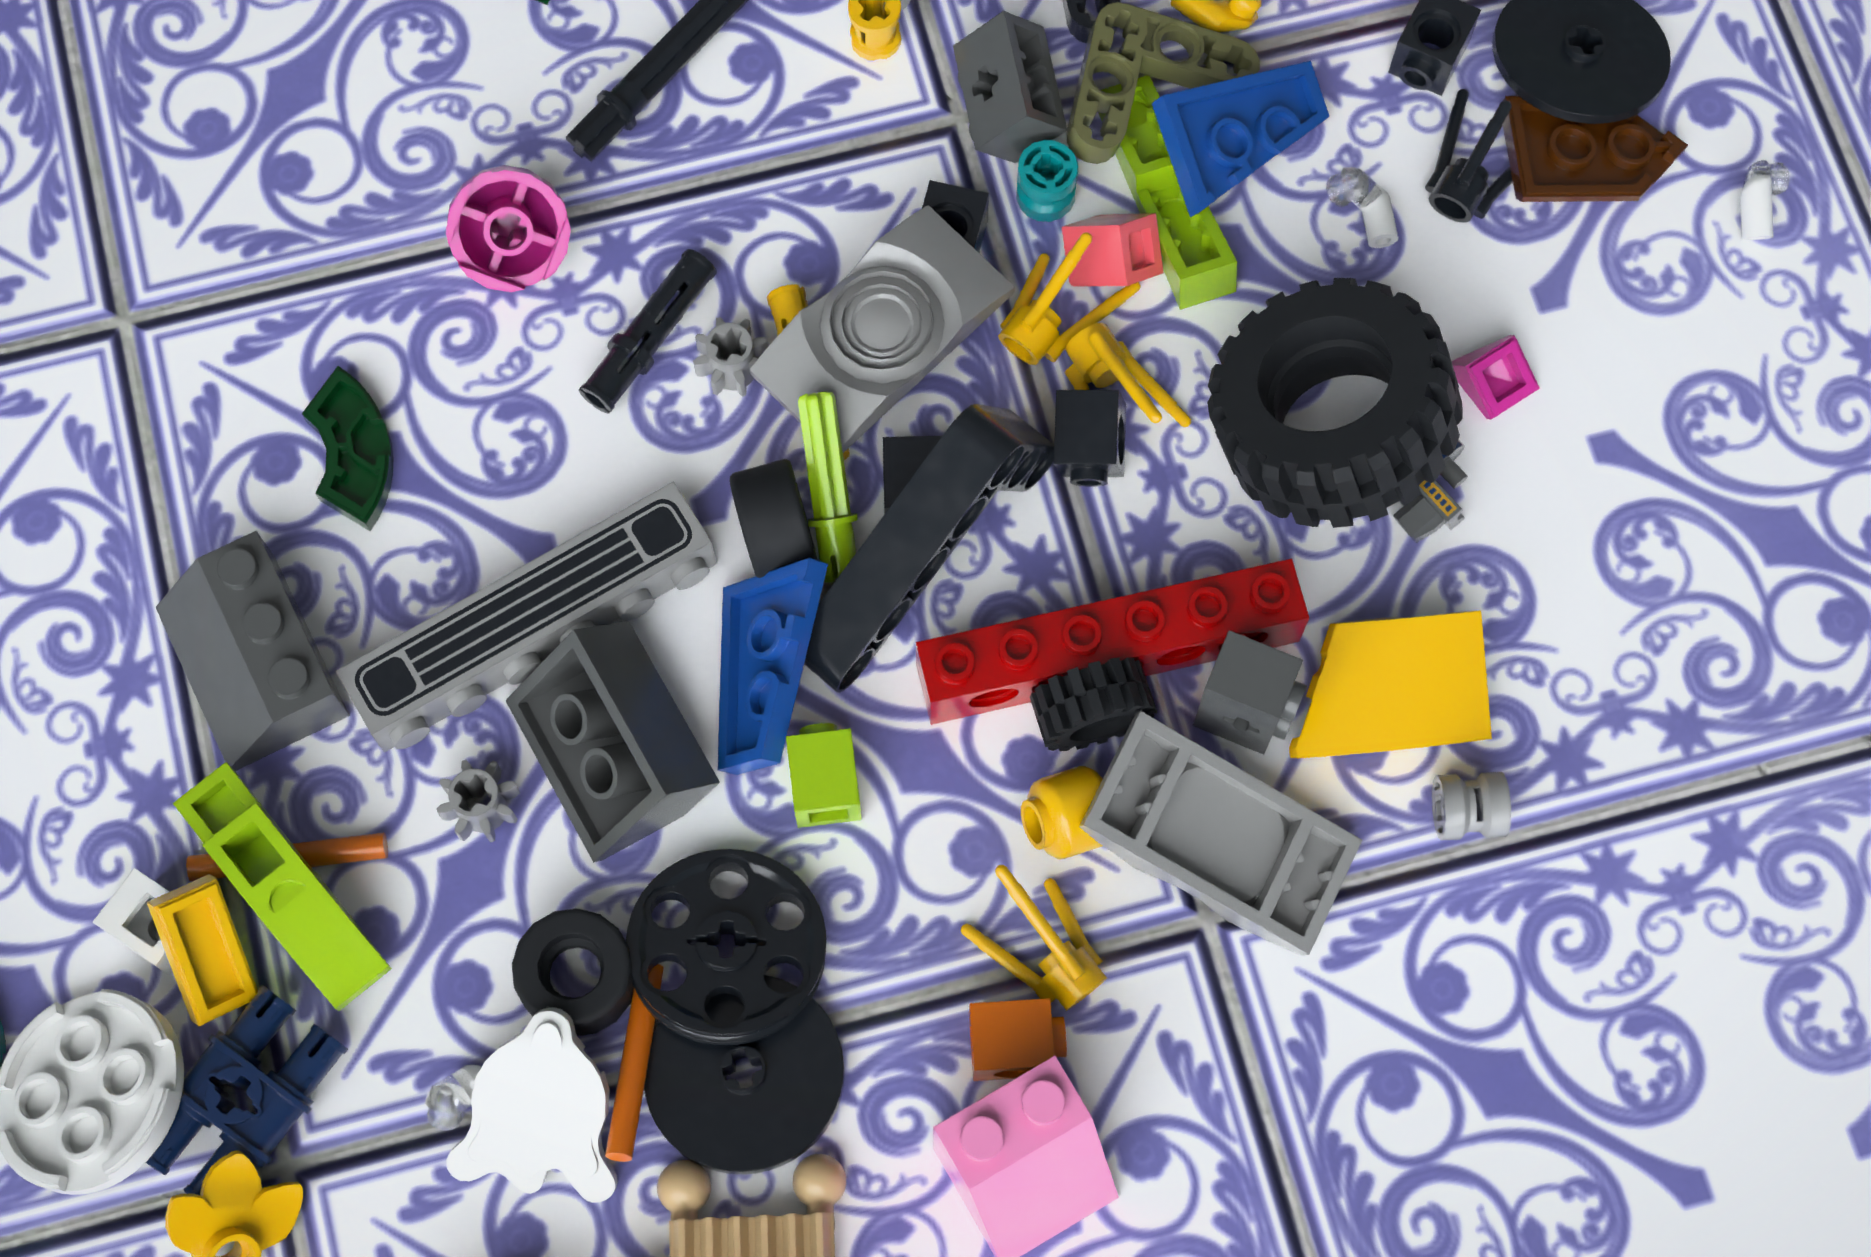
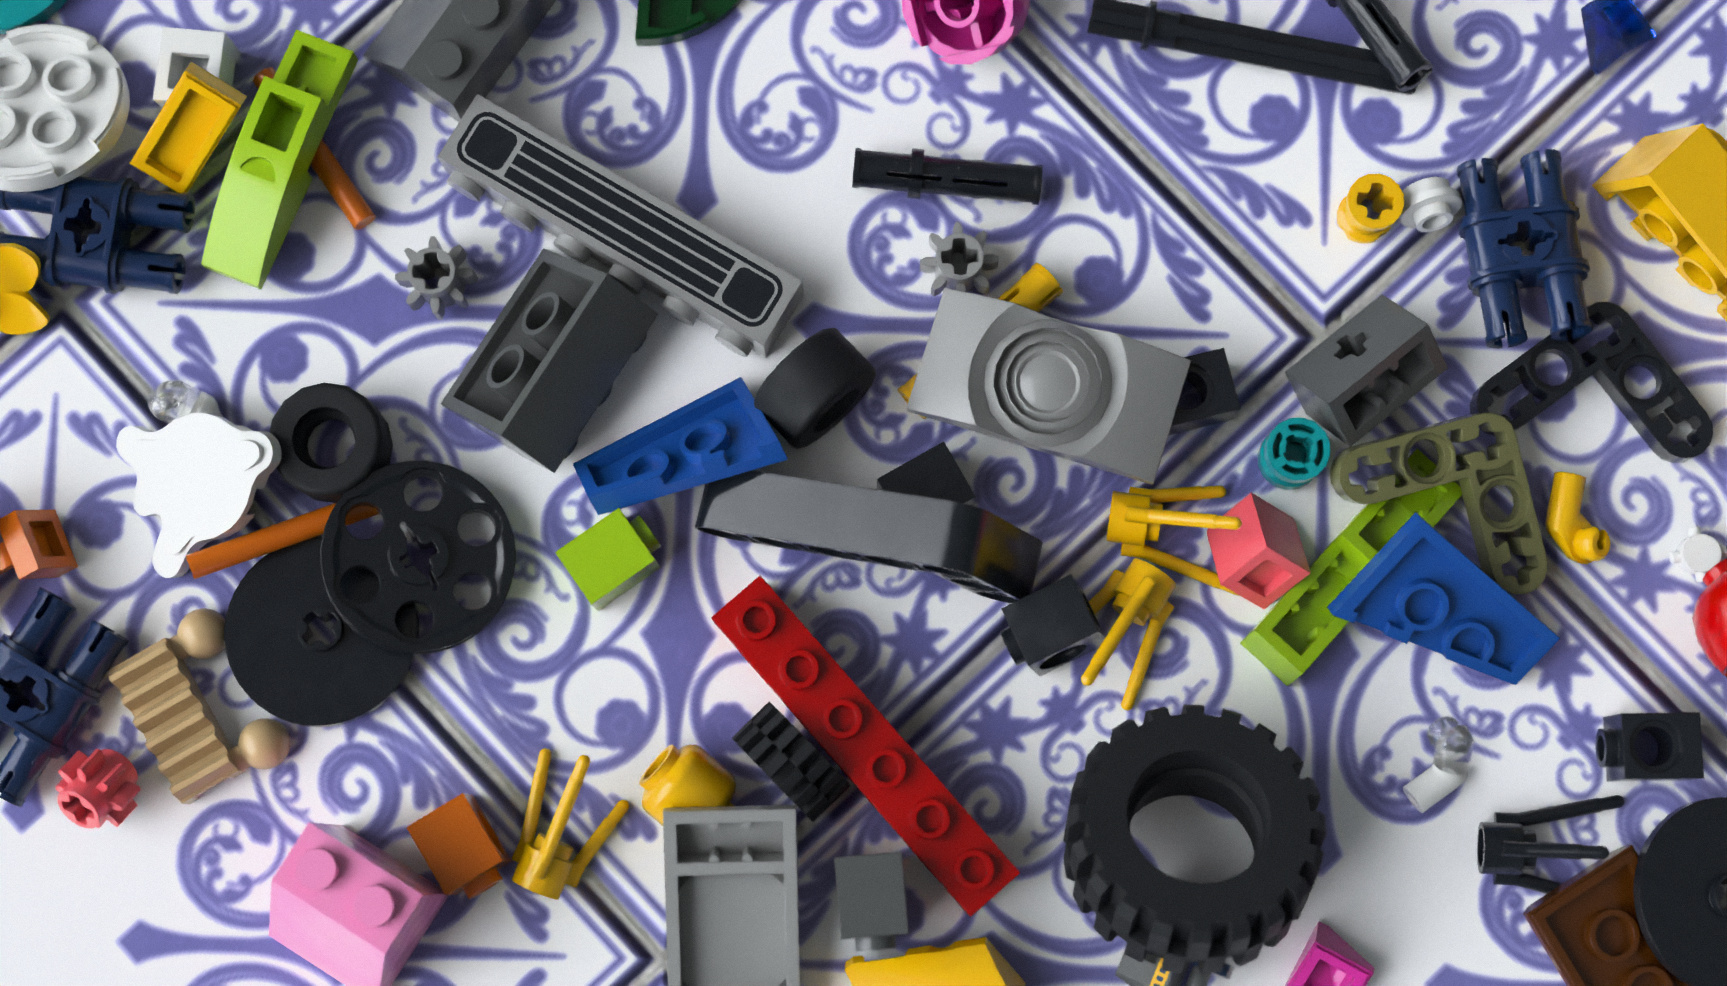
camera: 65 degrees right, 10 degrees up
lime axle [798,391,858,583] -> none

